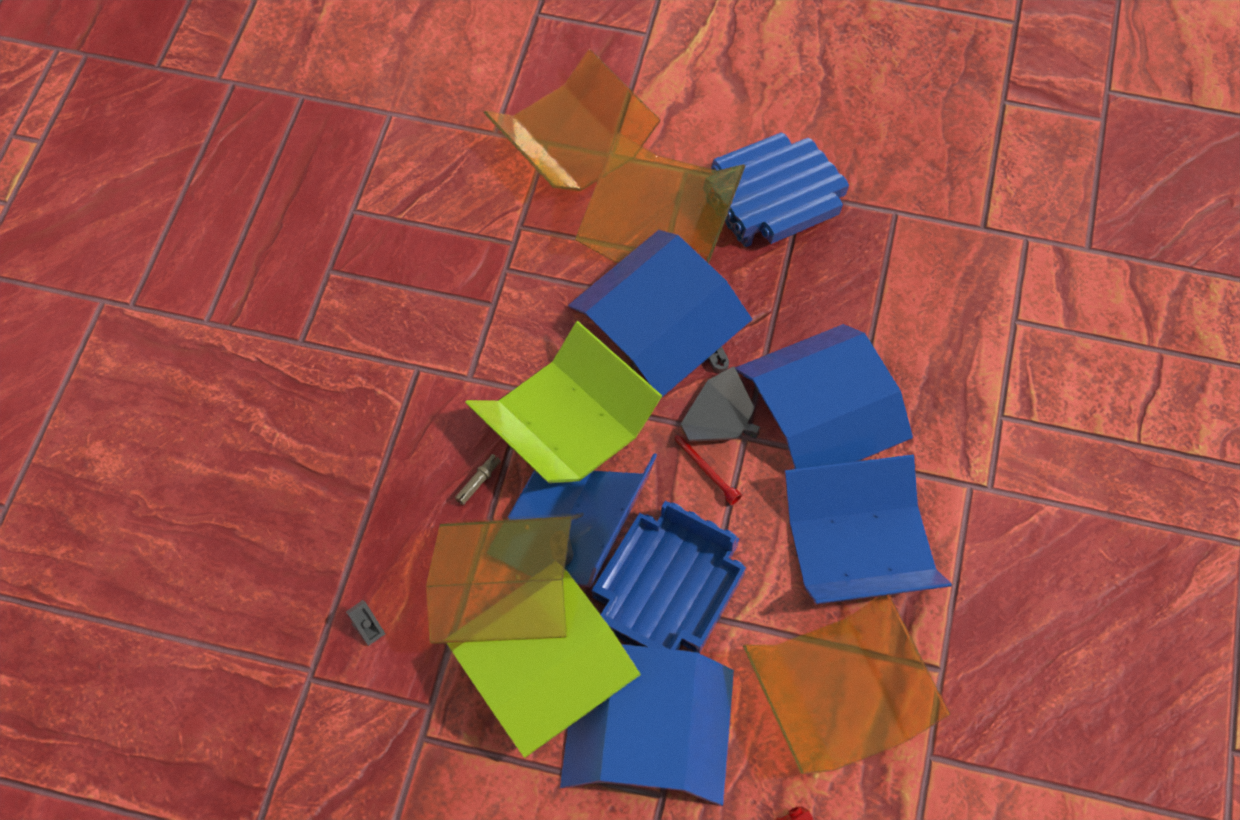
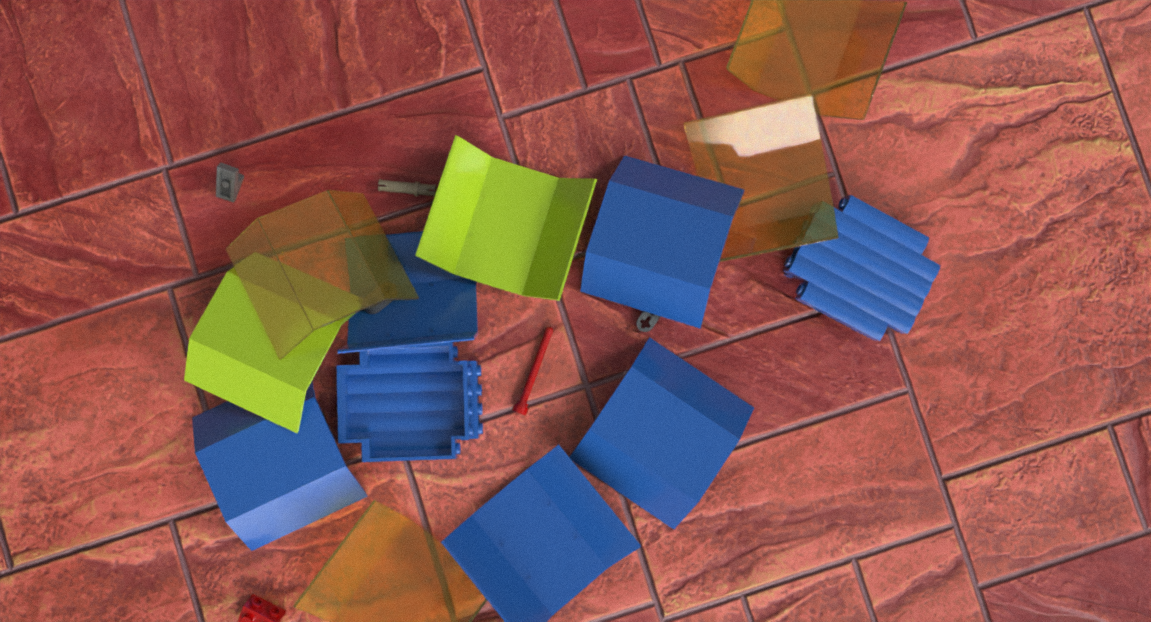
camera: 55 degrees right, 25 degrees up
dark grey panel [681,366,760,441] -> none

